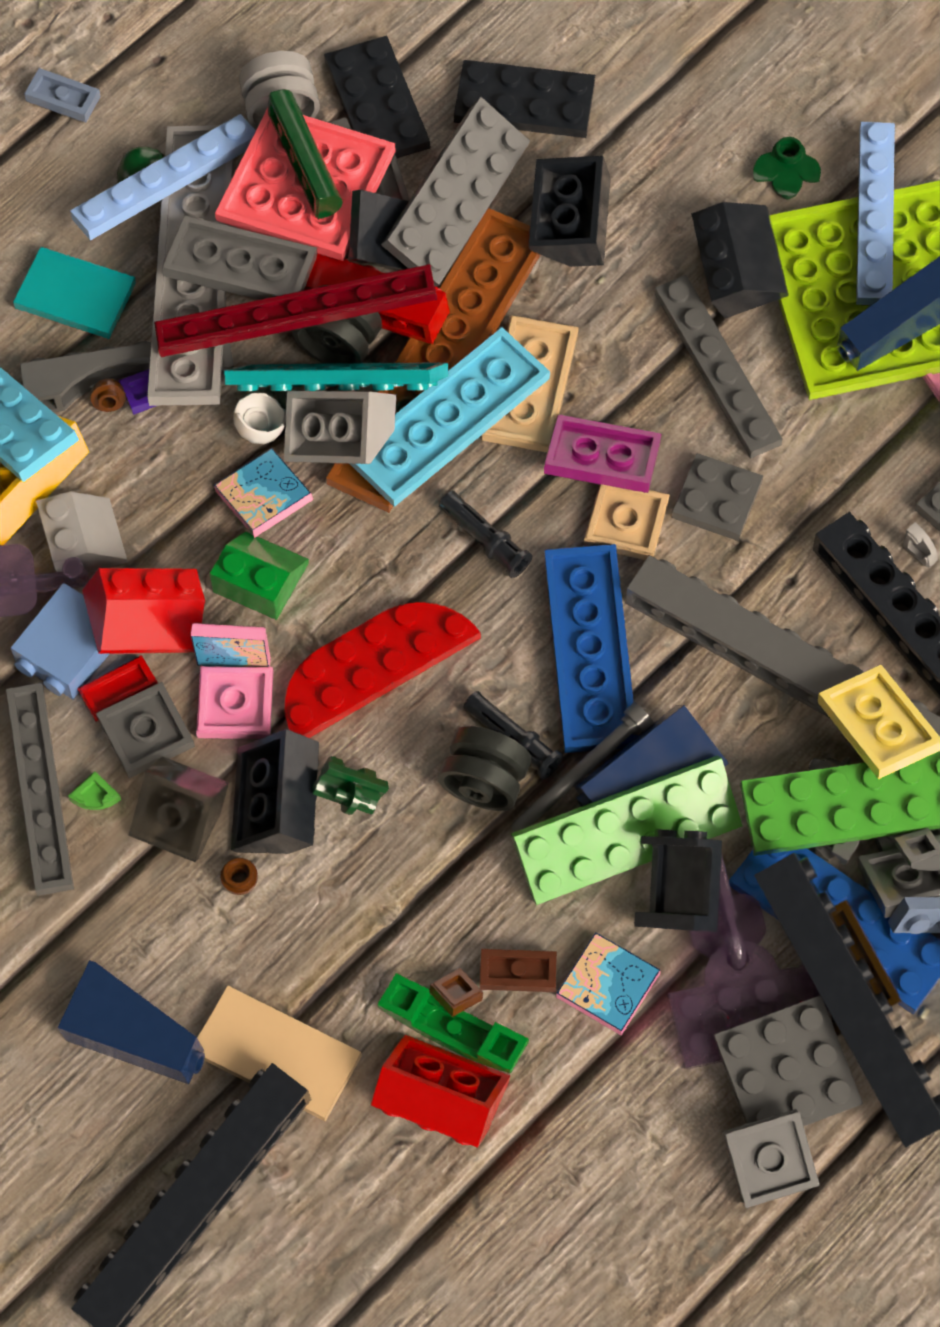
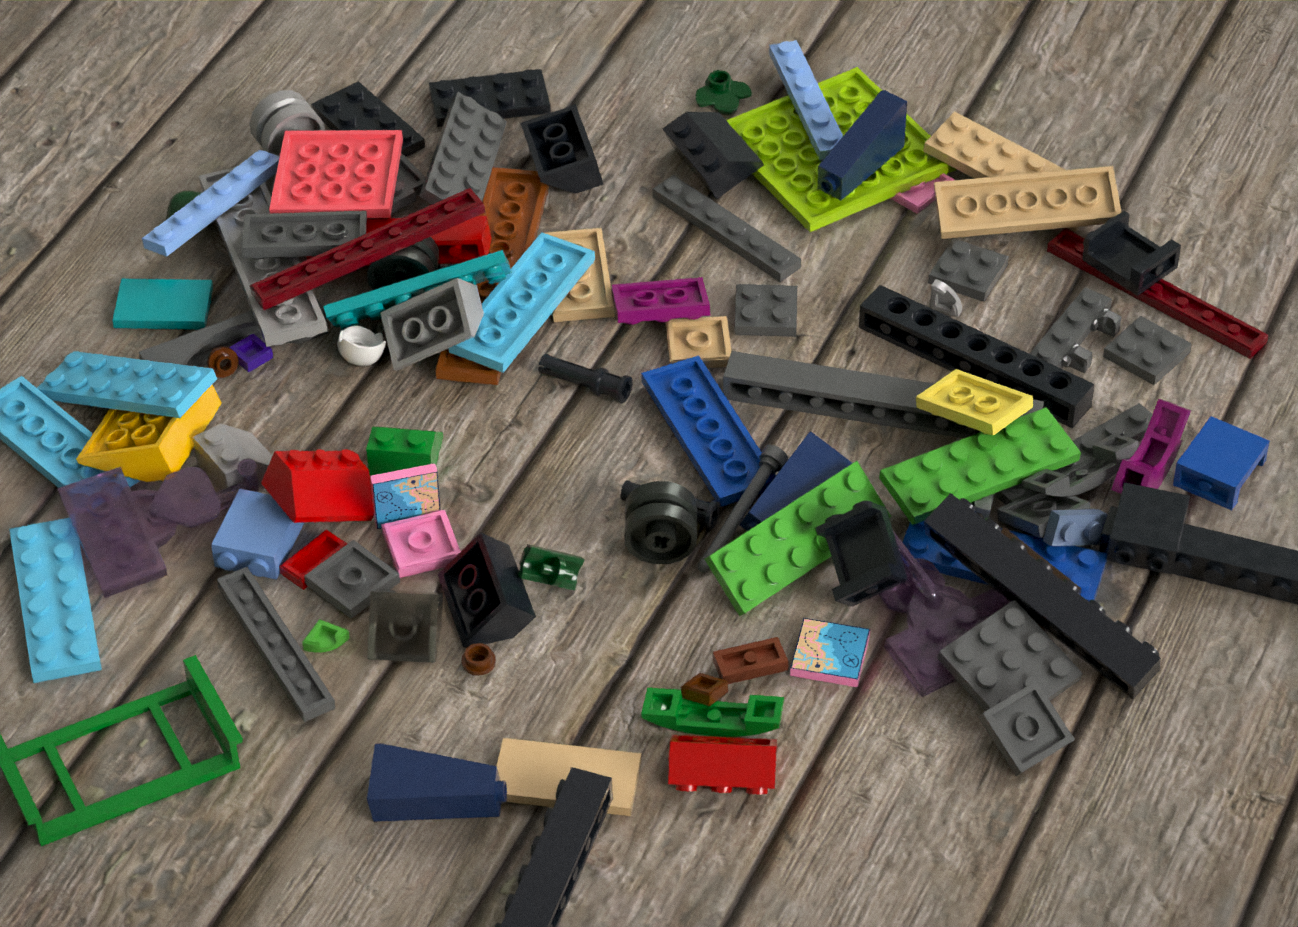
camera: 20 degrees left, 20 degrees down
sand blue plate [24,68,101,123] -> none
tile [214,448,313,538] -> none
dark green brick [268,89,343,219] -> none
red plate [285,602,481,738] -> none
black tile [349,190,409,271] -> none

